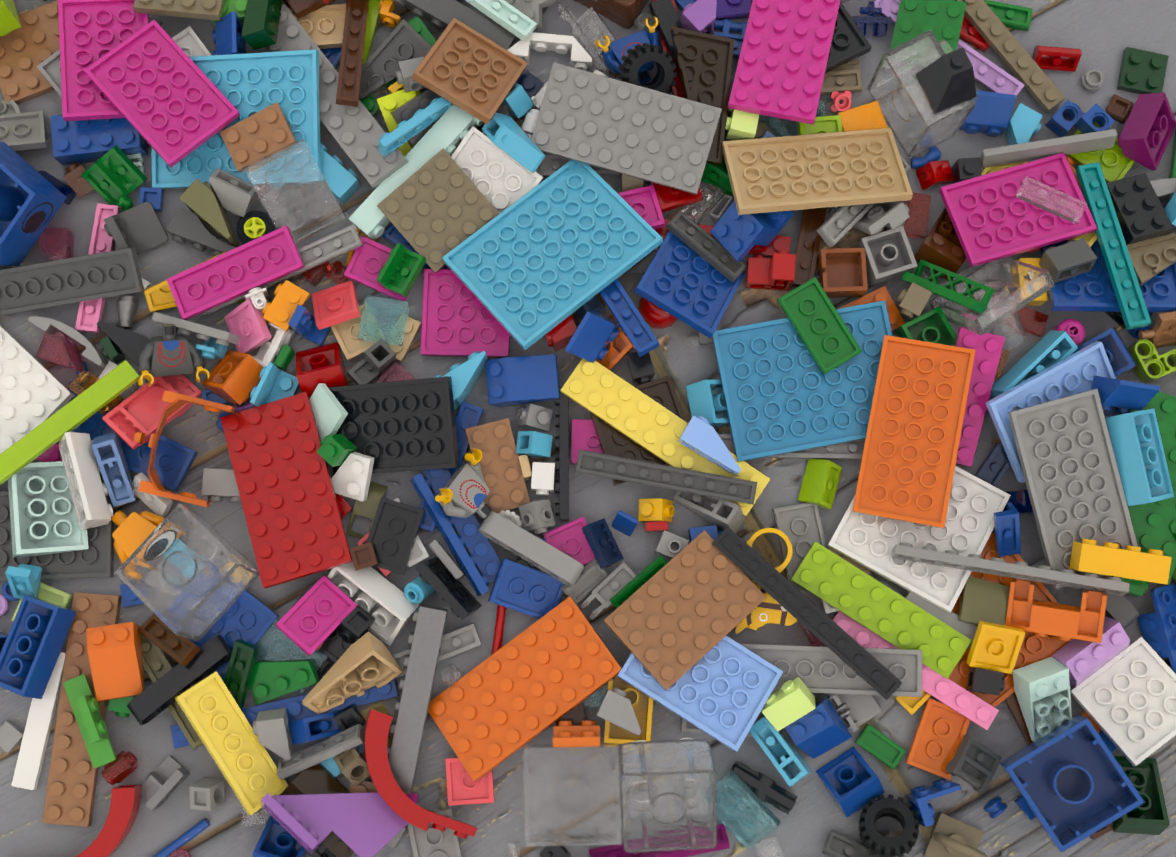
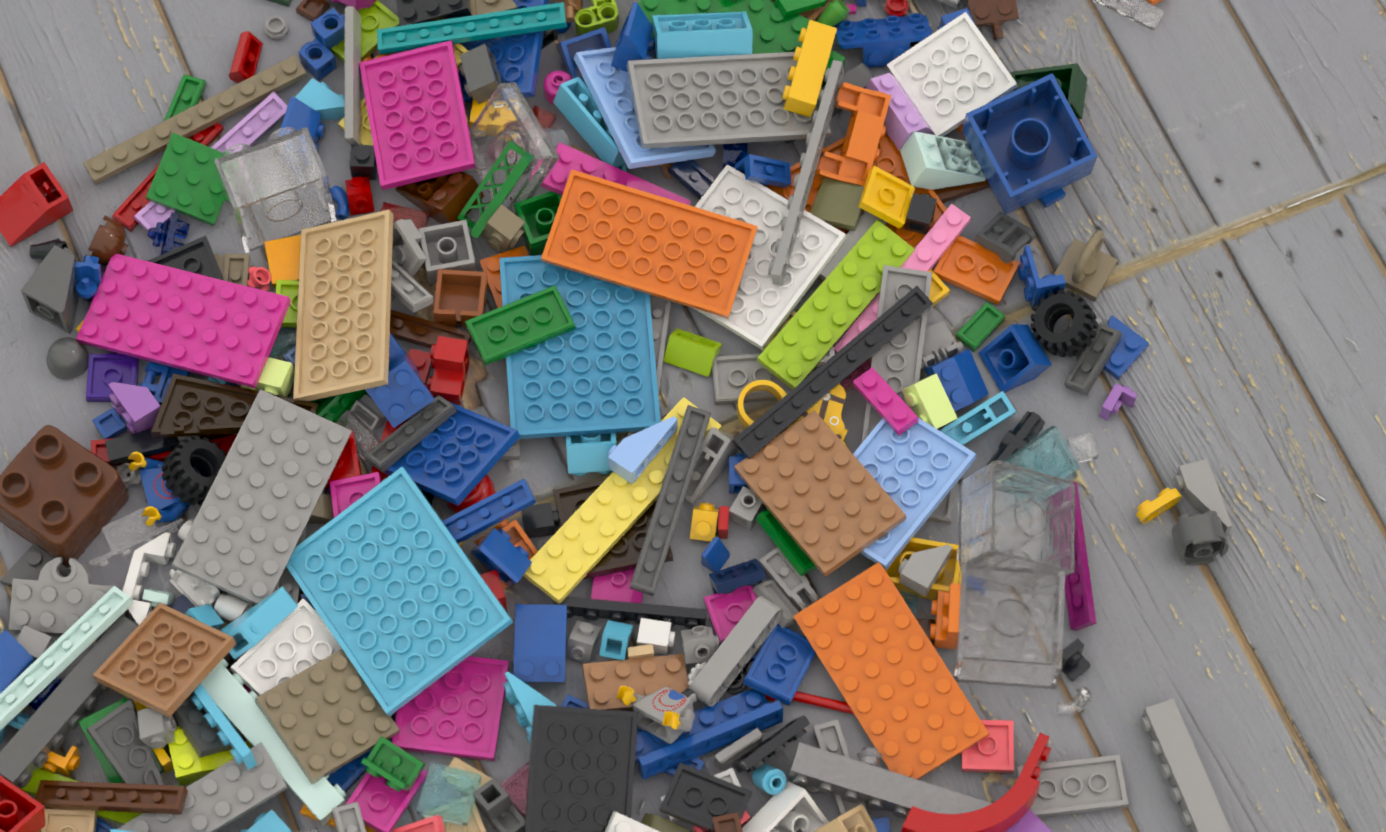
camera: 85 degrees left, 15 degrees down
black slope [916,47,977,115] -> none
blue bush [983,796,1007,819] -> none
clear tile [1015,176,1088,225] -> none
none -> light aqua plate [142,588,175,607]
none -> dark pink plate [853,367,919,435]

